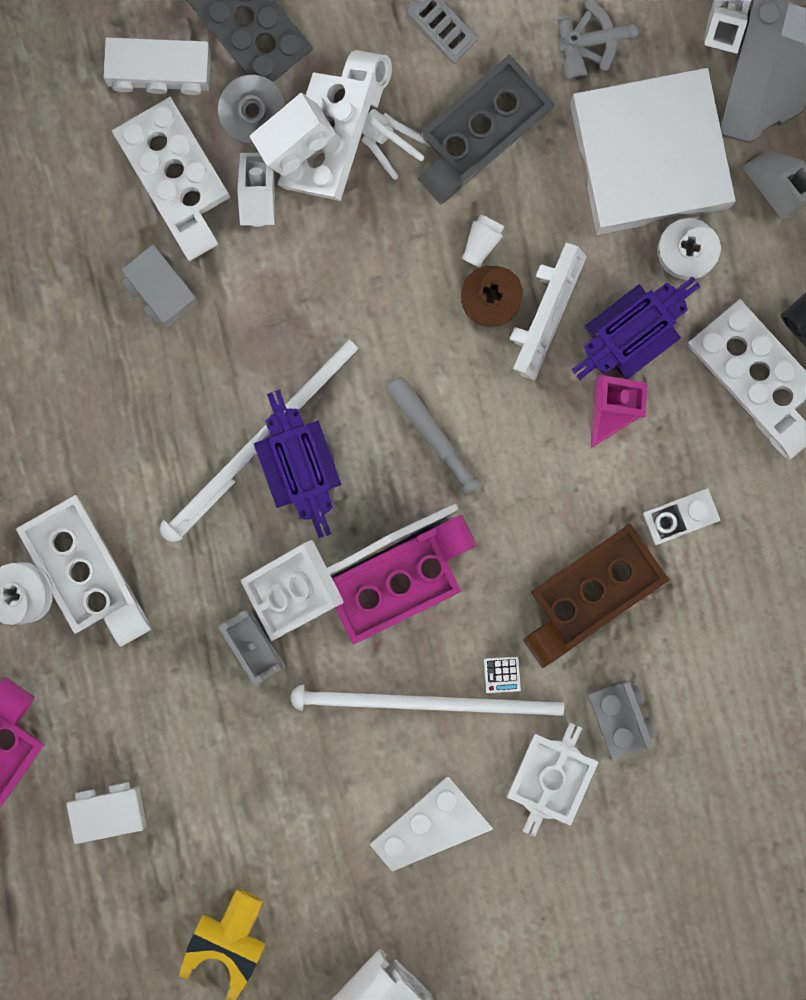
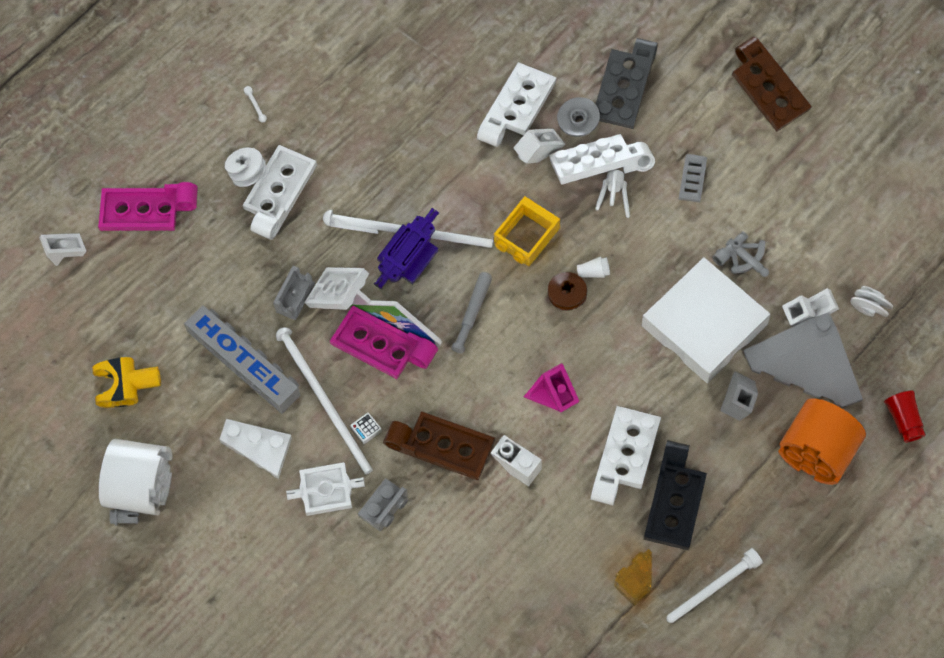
camera: 65 degrees right, 20 degrees down
white brick [66,782,147,844] -> none
white brick [104,38,211,95] -> none
light grey brick [121,245,199,328] -> none
white brick [250,93,336,177] -> none
dark grey hinge [418,54,555,205] -> none
white hinge [510,243,587,381] -> none
dark purple piece [571,276,700,381] -> none
white piece [657,218,721,280] -> none
none -> light grey brick [184,306,301,414]
none -> yellow window [494,196,560,267]

